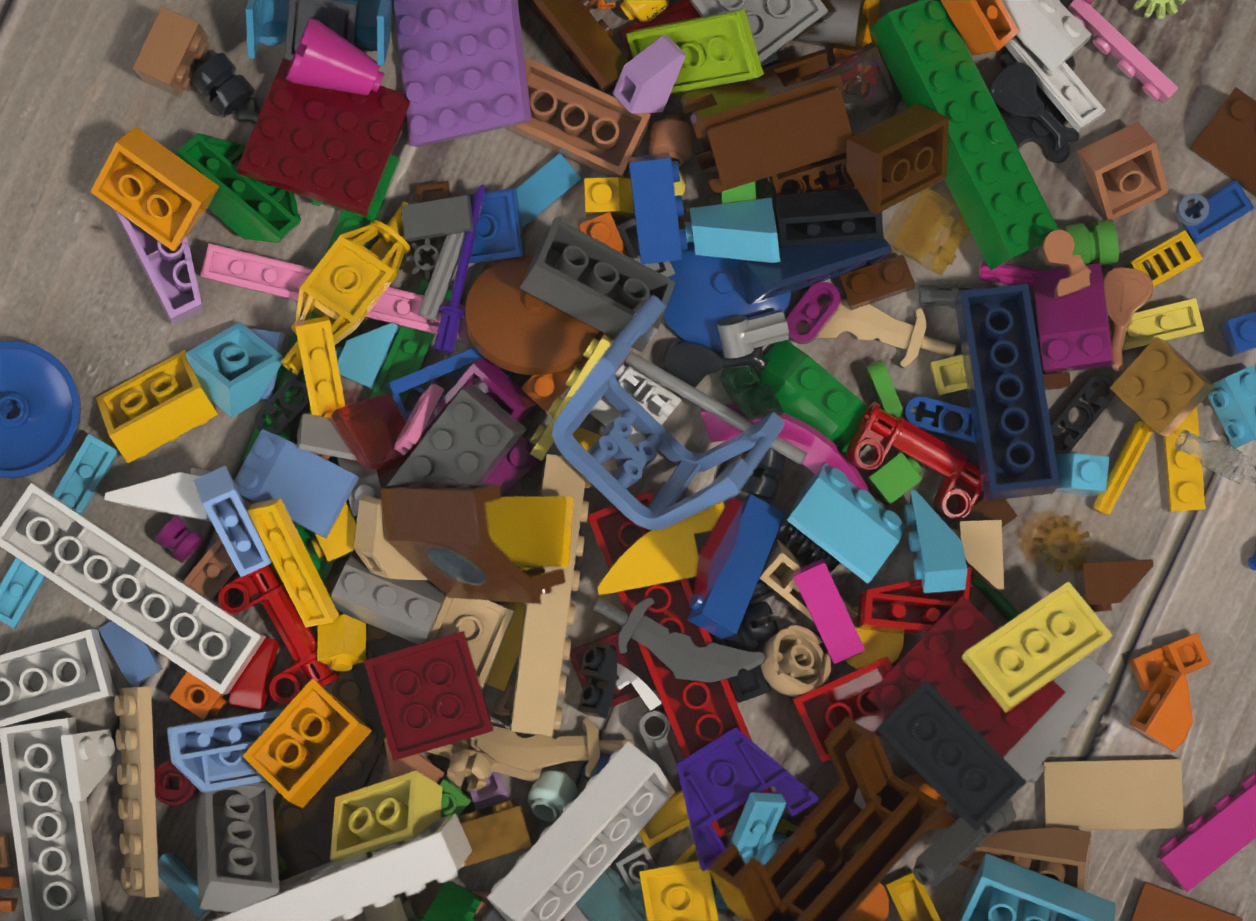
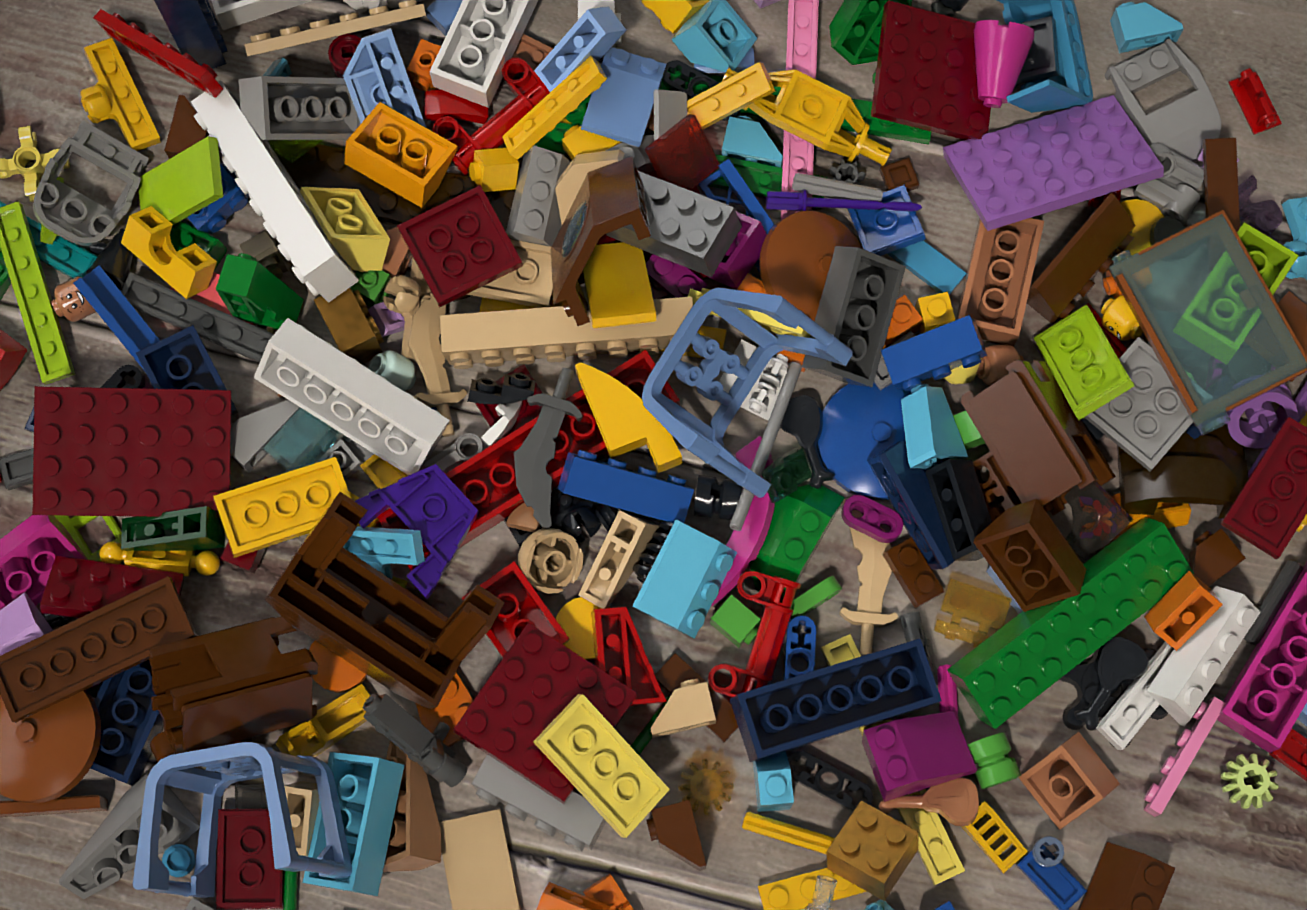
camera: 75 degrees right, 10 degrees down
magenta wheel [155,516,203,563] -> none
bright pink tile [394,383,444,455] -> none
dark grey tile [401,195,474,241] -> none
lavender slope [613,36,686,113] -> none
dark red tile [694,497,743,599] -> none
light grey piece [717,309,789,358] -> none
dark pink tile [792,559,865,664] -> none
black plate [876,680,1027,832] -> none
medium azure slope [904,490,967,593] -> none
nougat leg [1042,230,1091,299] -> none
reddish brown tile [1043,372,1071,390] -> none
none -> medium nougat tile [506,503,540,533]

